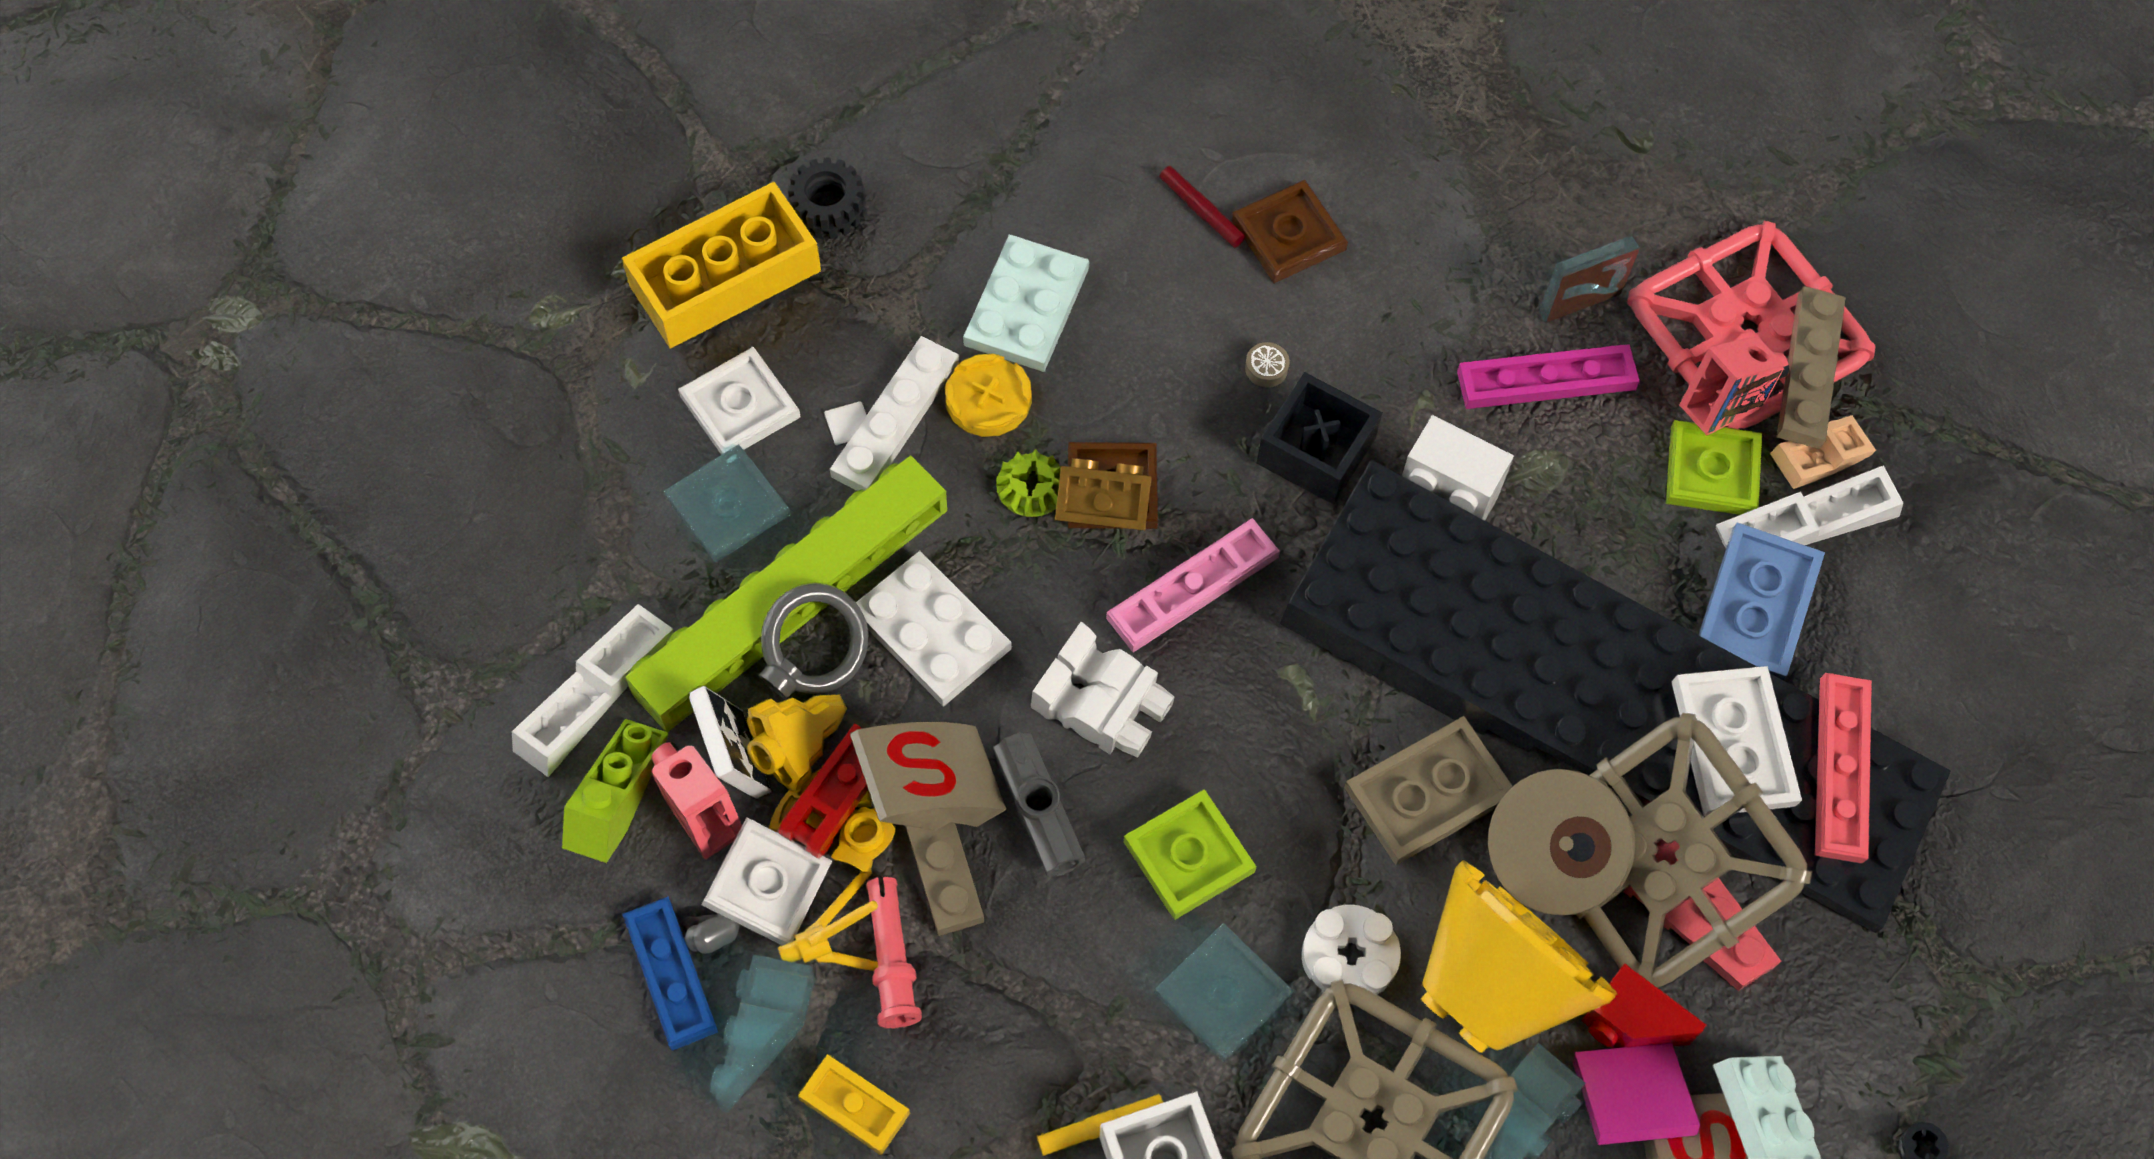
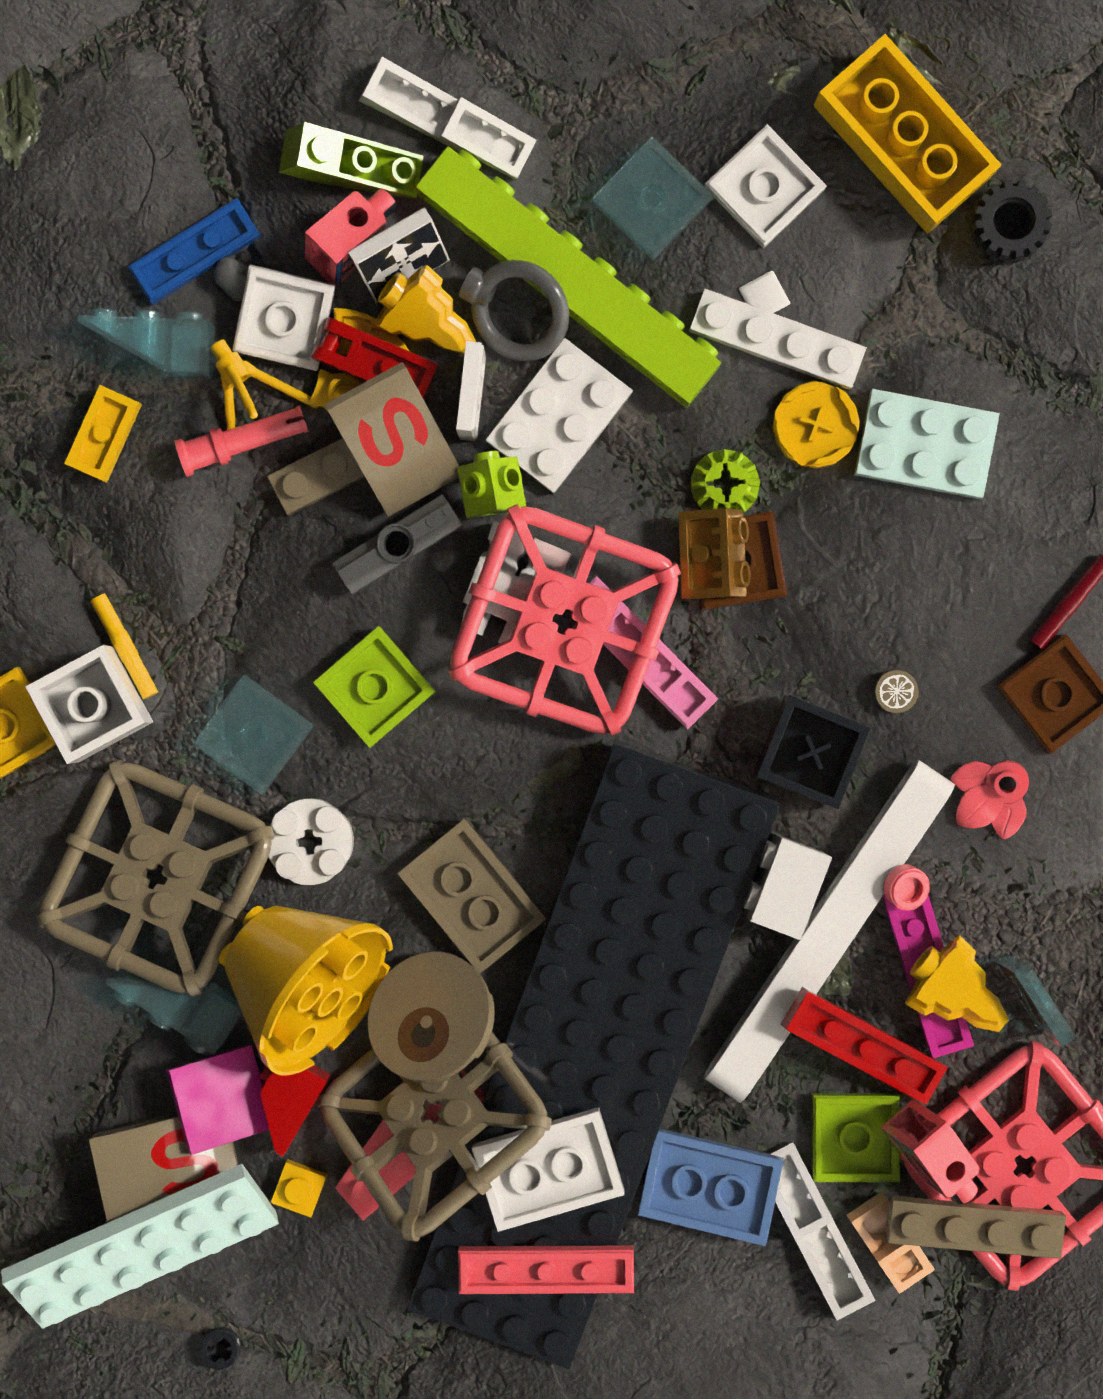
camera: 75 degrees right, 25 degrees up
none -> yellow plate [271,1159,328,1218]
none -> coral plate [448,504,681,736]
none -> white tile [456,341,486,441]
none -> lime brick [457,451,526,518]
none -> white beam [704,759,955,1103]
none -> red plate [780,987,948,1105]
none -> coral tile [883,864,930,911]
none -> yellow rock [905,935,1009,1032]
none -> coral plate [951,760,1029,839]

